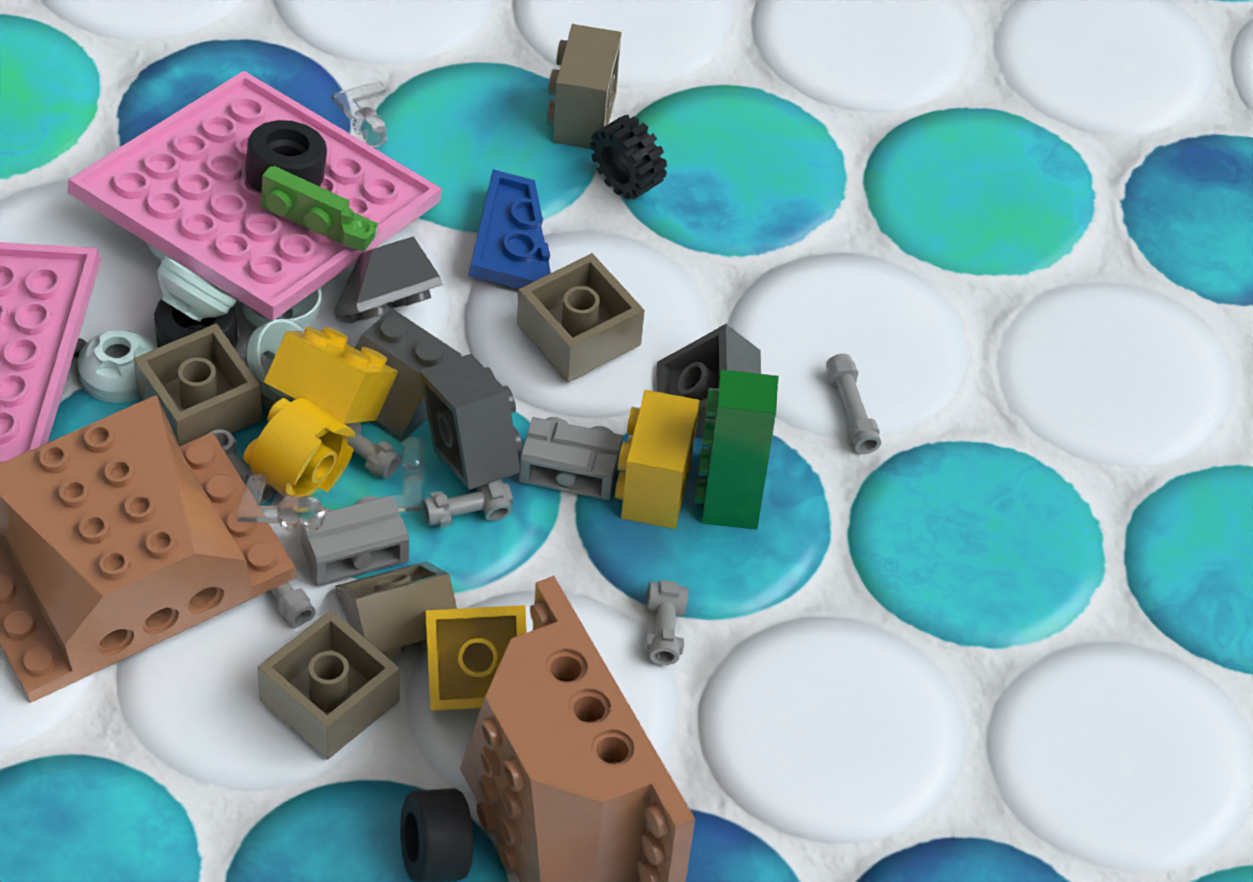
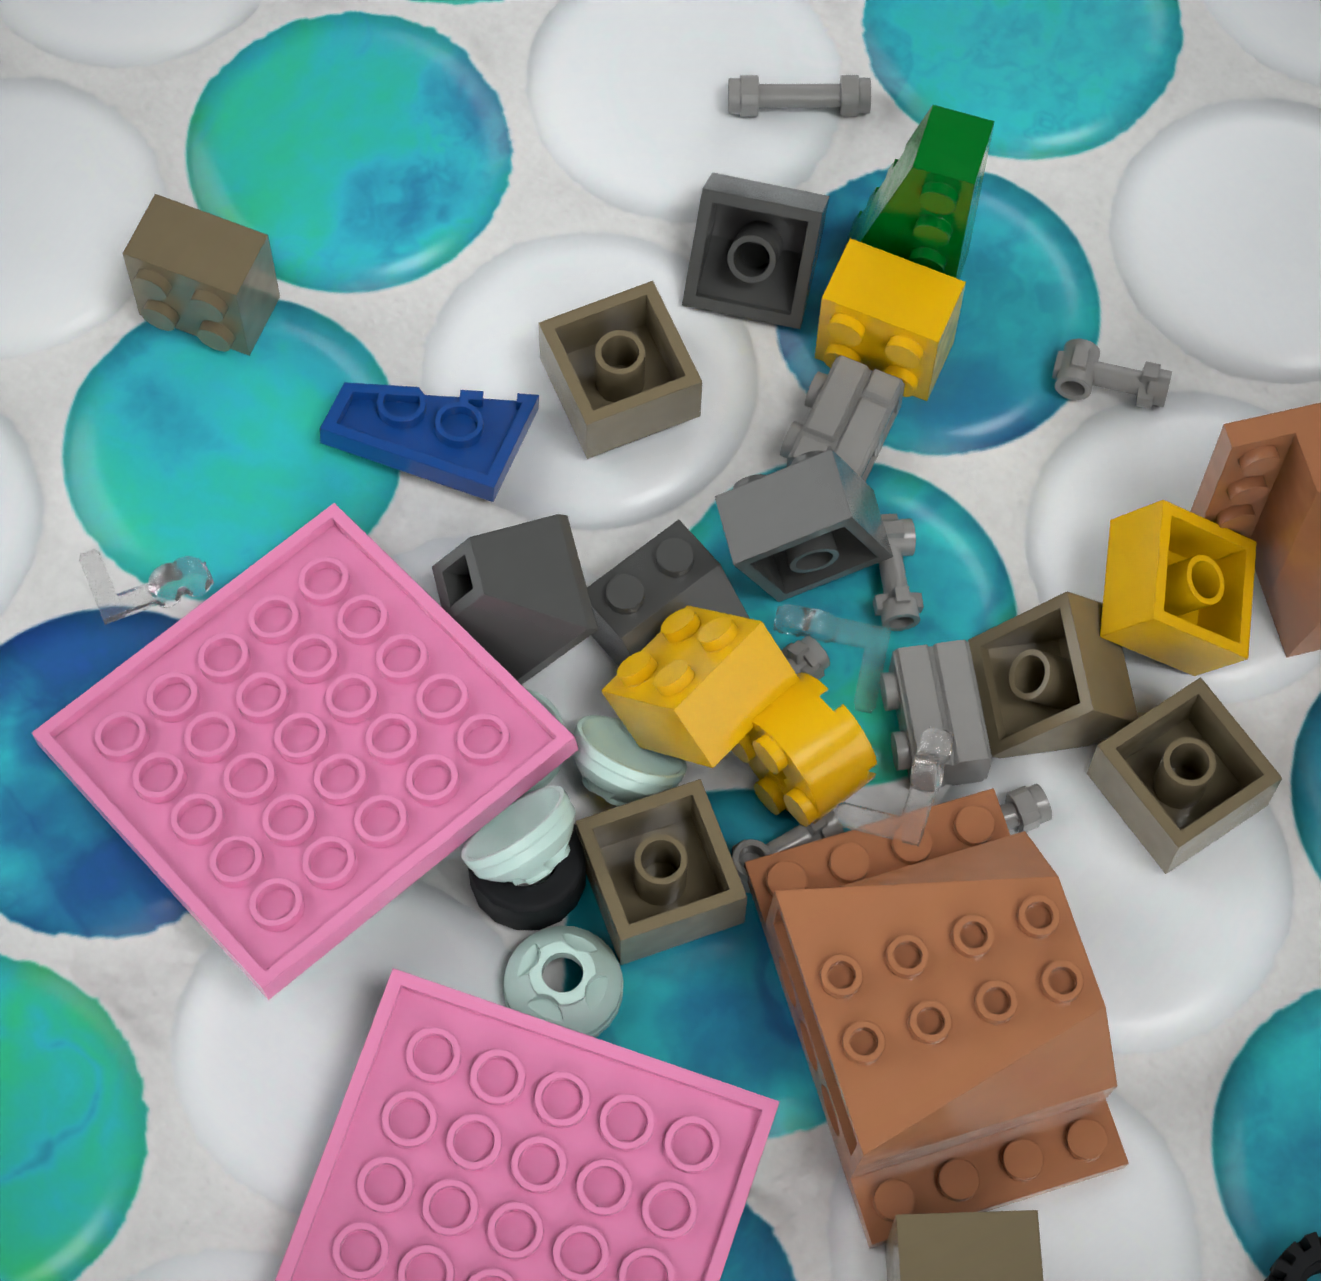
camera: 75 degrees left, 15 degrees up
black tyre [245,120,327,193] -> none
bright green hinge [260,166,378,252] -> none
black tyre [590,115,667,200] -> none

